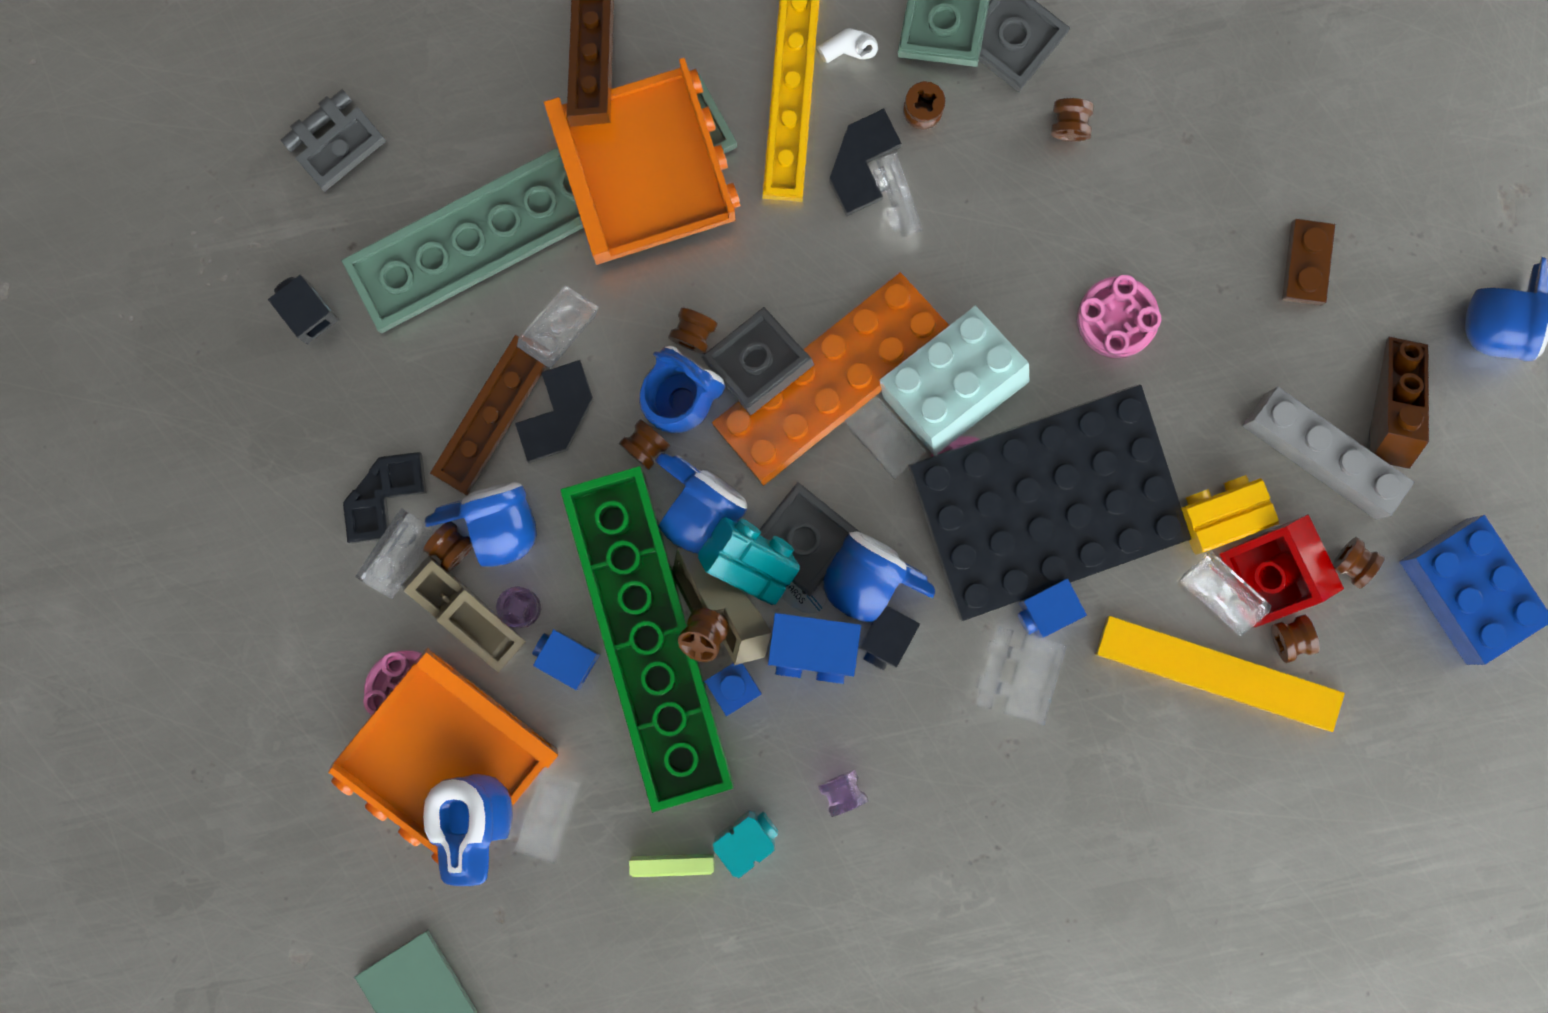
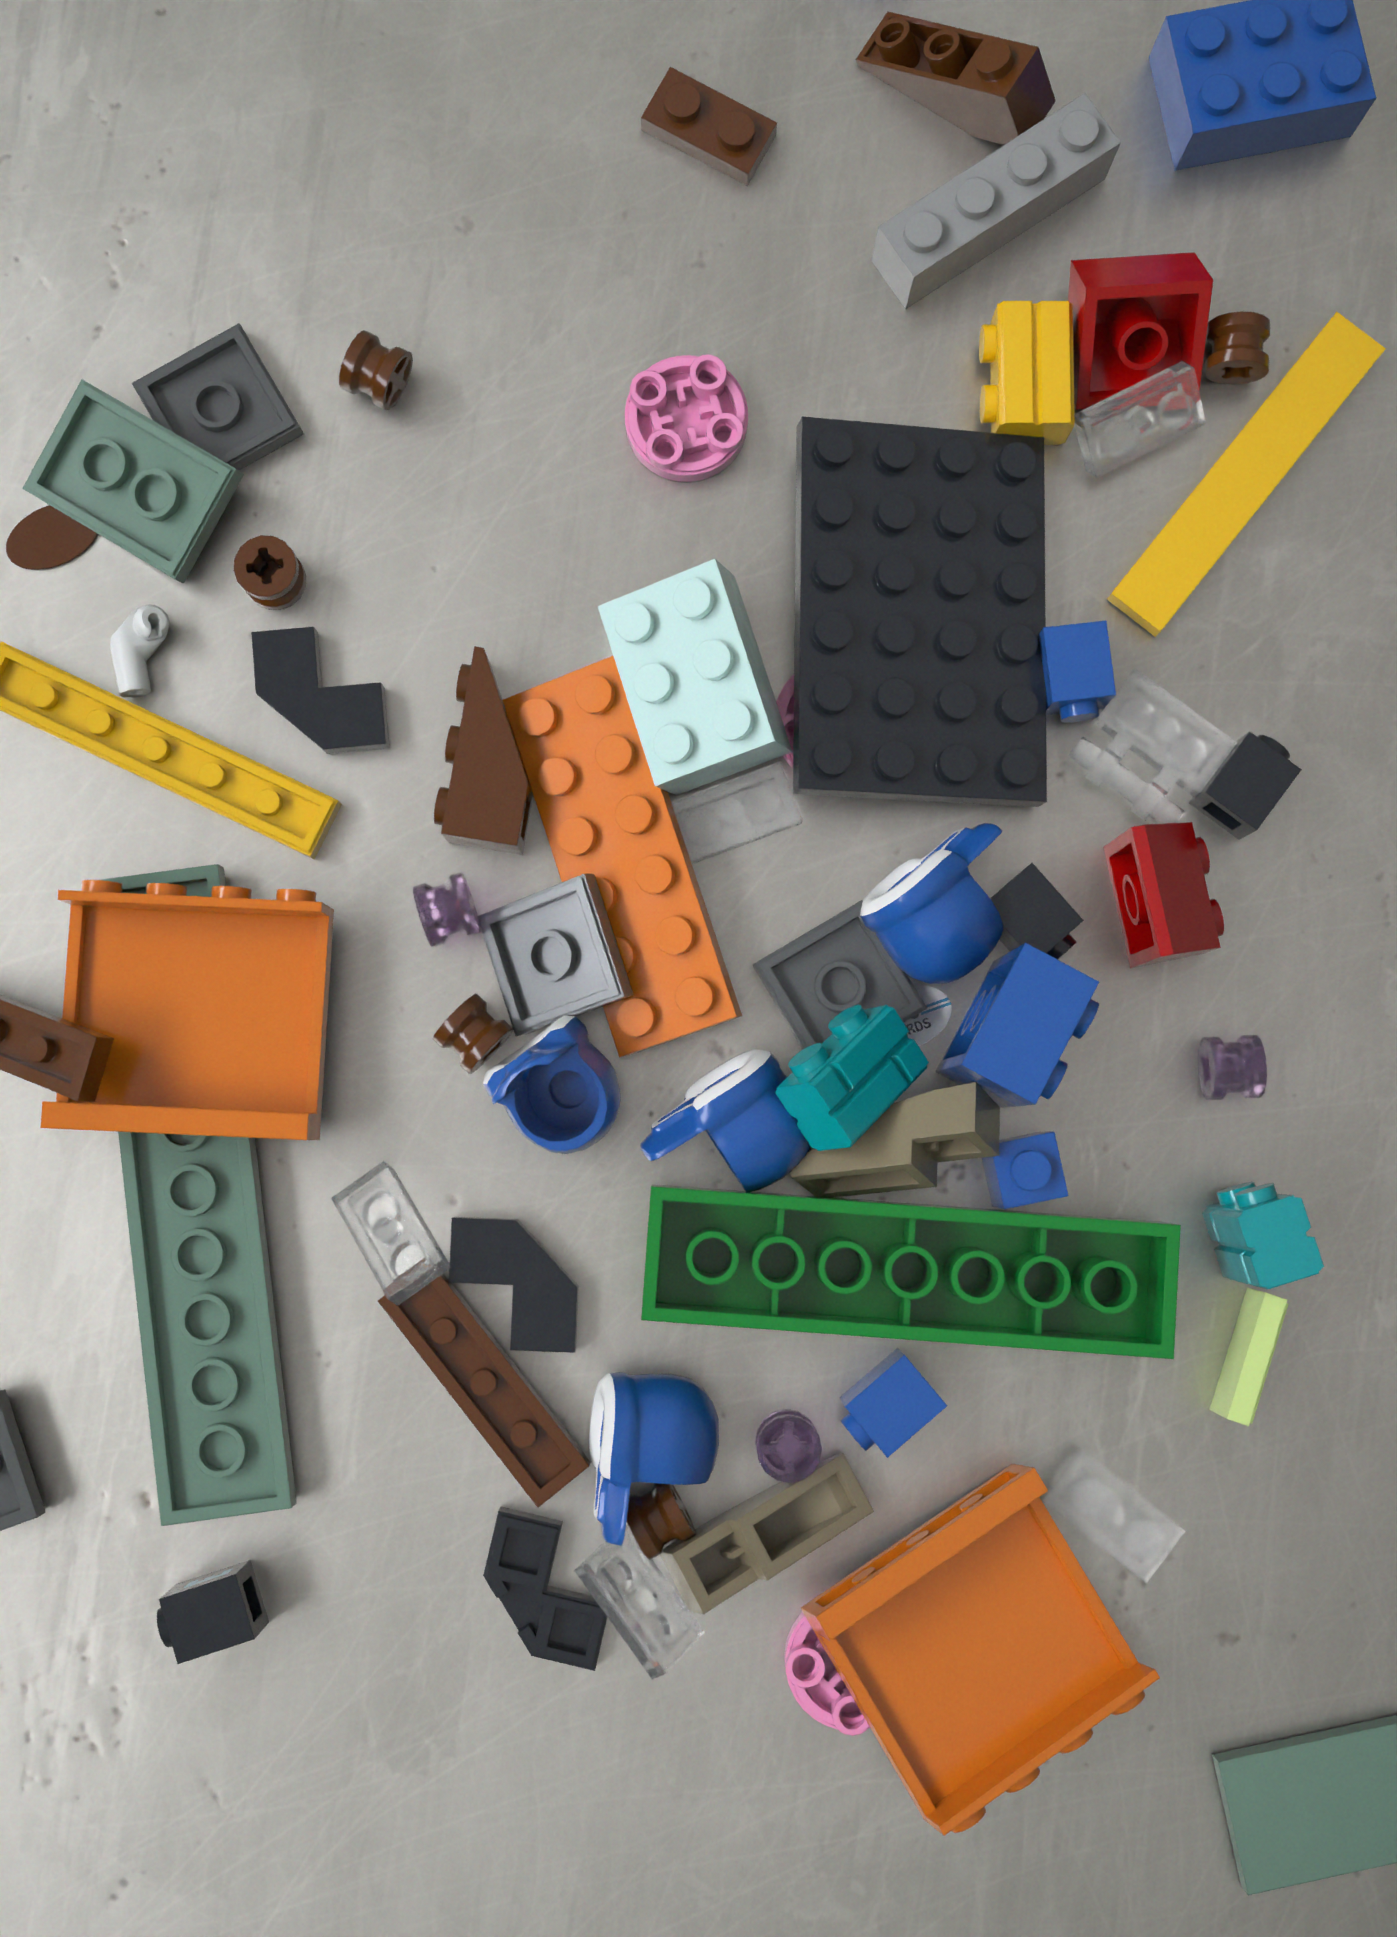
camera: 70 degrees left, 0 degrees up
blue piece [423,774,513,886] -> none
reddish brown wheel [619,419,670,470] -> none
reddish brown wheel [678,608,729,662] -> none
clear plate [873,152,923,237] -> none
reddish brown wheel [1333,537,1385,589] -> none
none -> clear purple wheel [413,872,481,947]
none -> reddish brown slope [434,646,533,855]
none -> red slope [1103,822,1224,969]
none -> black brick [1189,732,1302,840]

